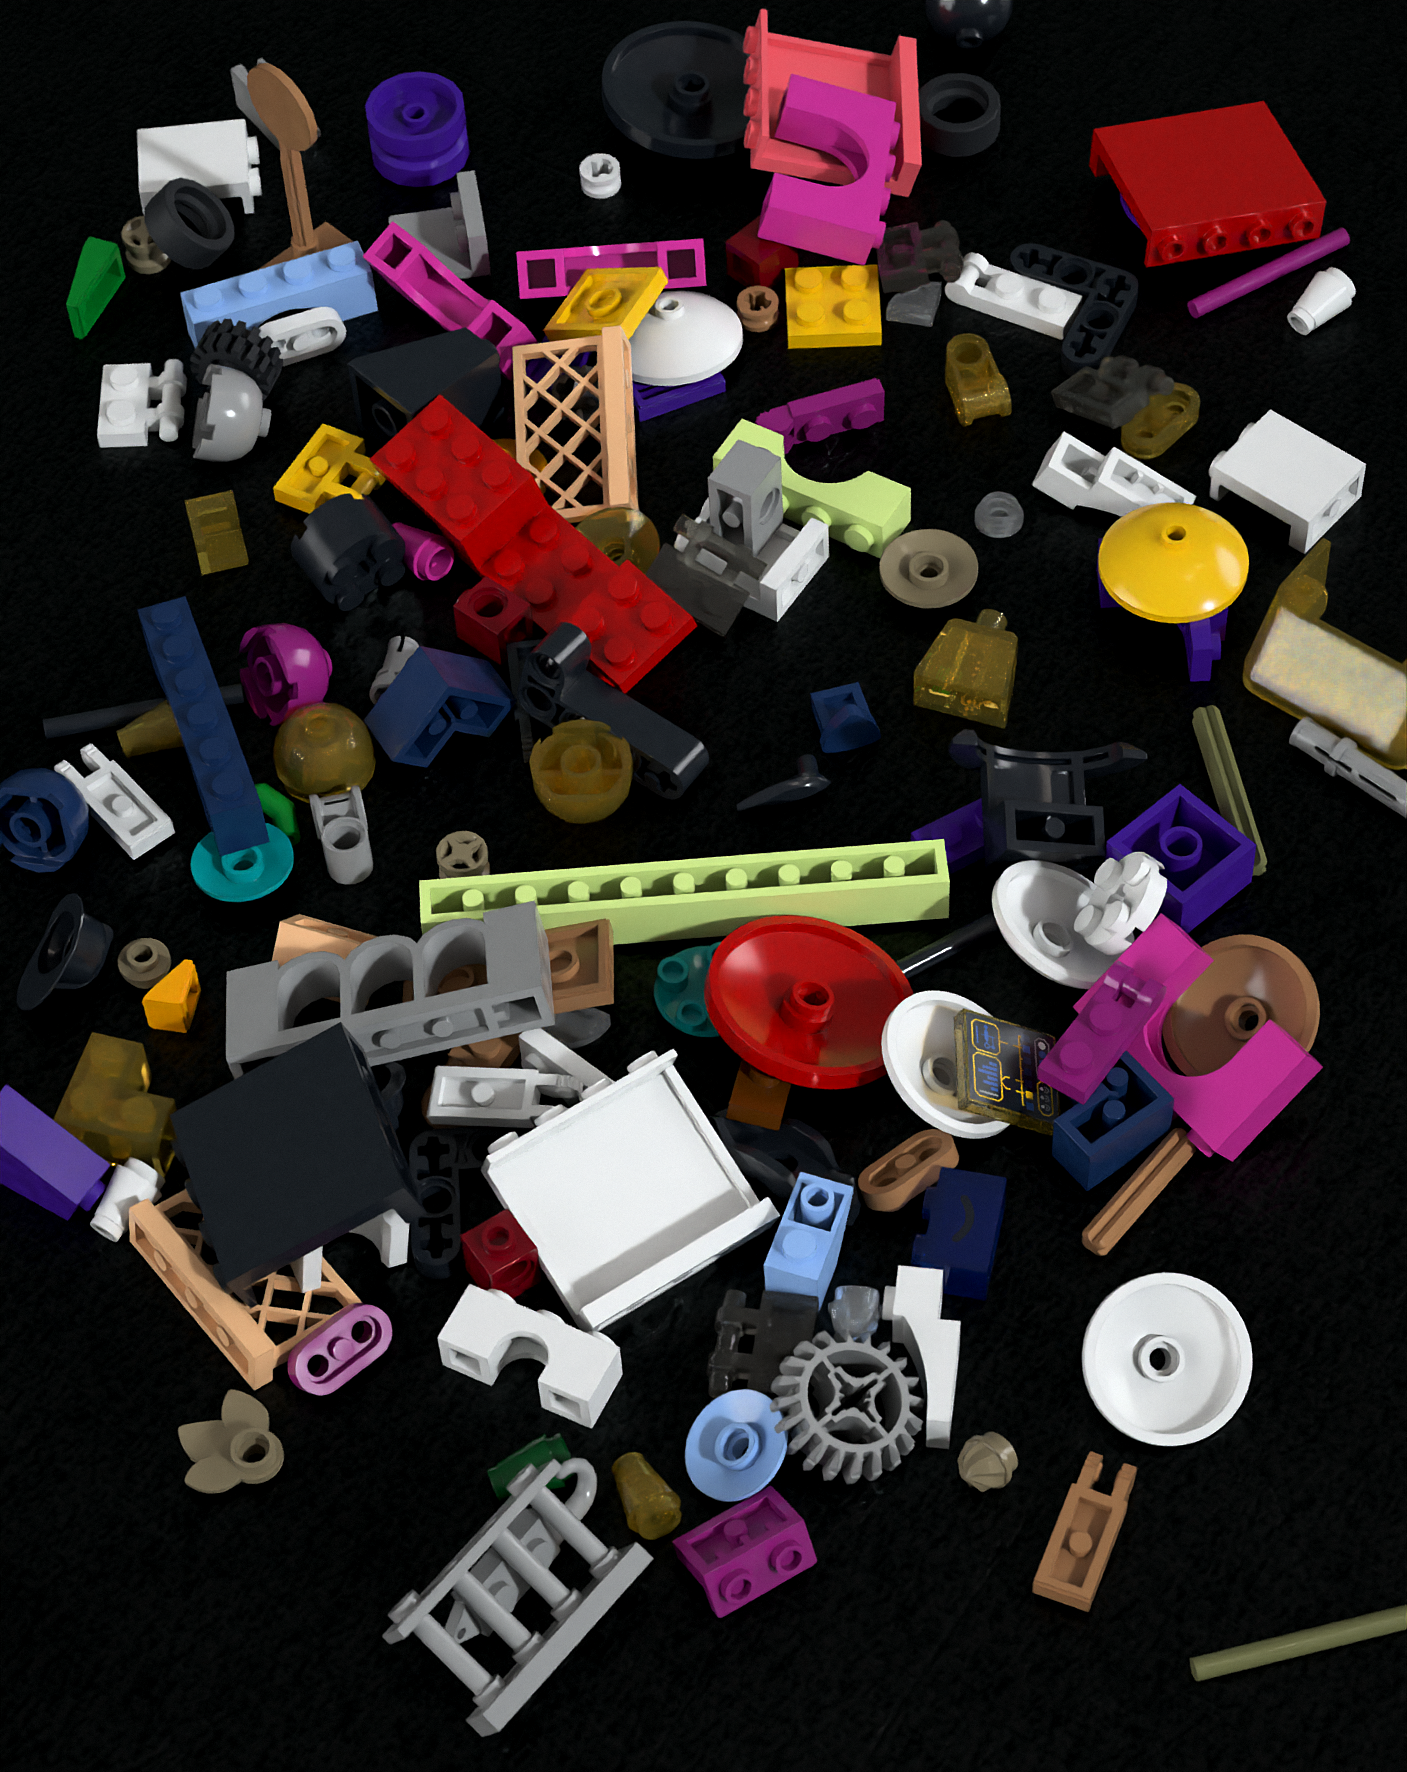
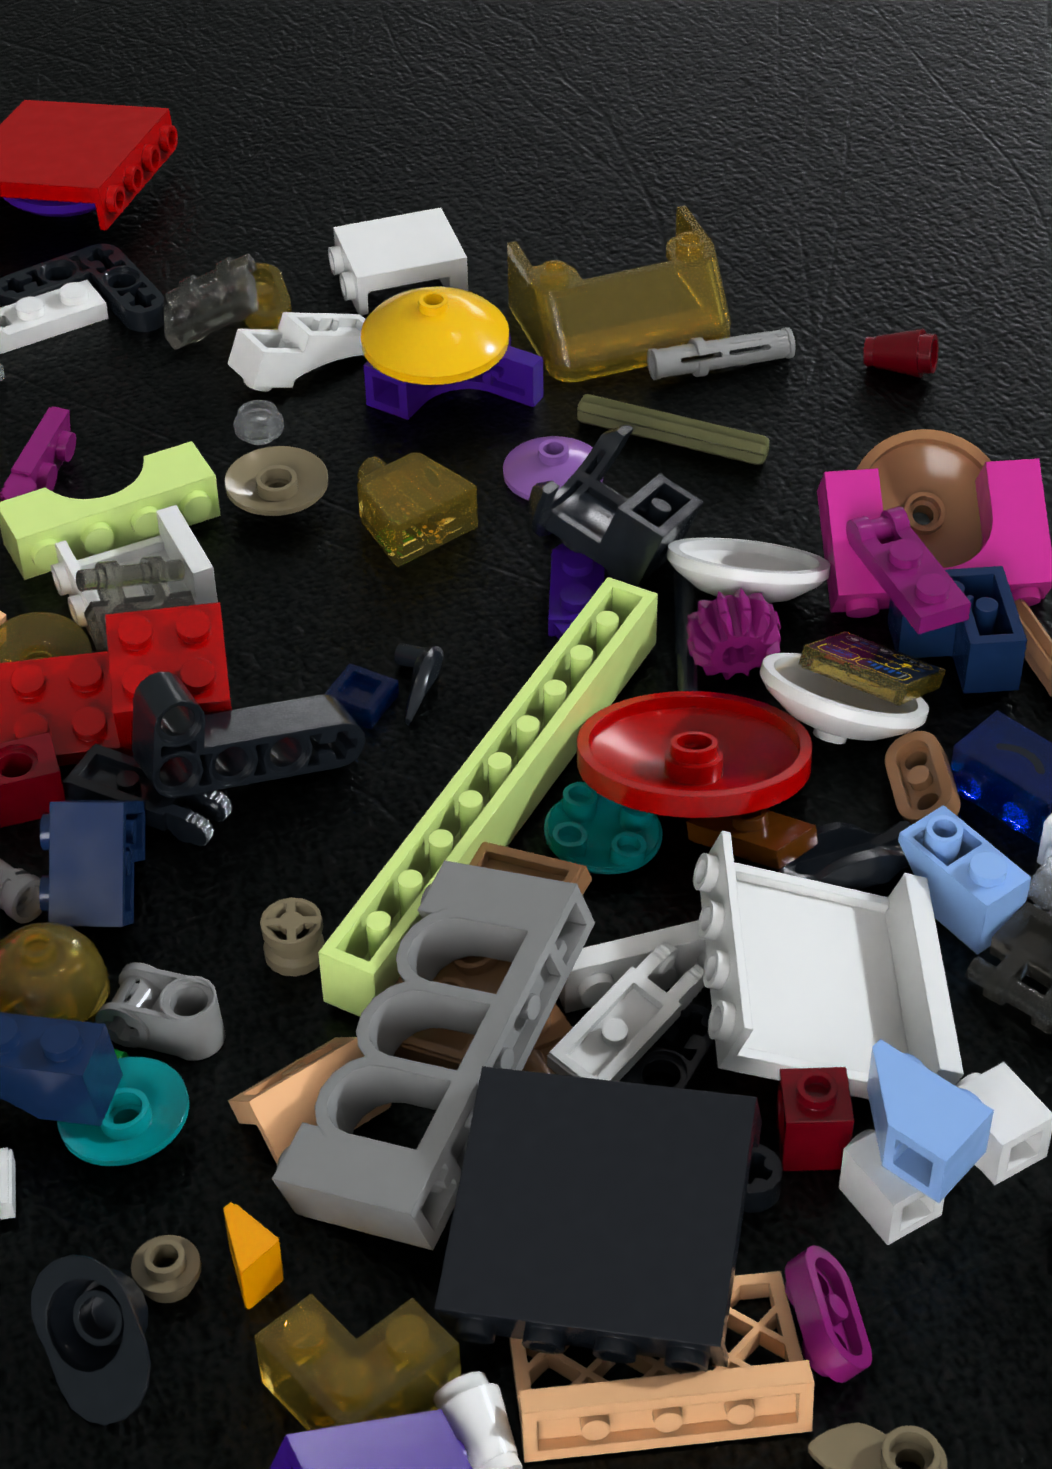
camera: 60 degrees left, 10 degrees down
clear yellow cylinder [529,719,633,824] -> none
light grey brick [708,439,783,561] -> none
dark blue tile [810,682,881,753] -> none
clear yellow piece [945,333,1011,427] -> none
white plate [1074,851,1167,955] -> none
dark purple brick [1105,784,1256,934] -> none
magenta bar [1187,227,1350,318] -> none
white cone [1287,267,1356,335] -> none
none -> clear blue tile [324,663,399,729]
none -> medium lavender dish [503,436,604,501]
none -> magenta gear [686,588,781,680]
none -> light blue slope [867,1039,994,1203]

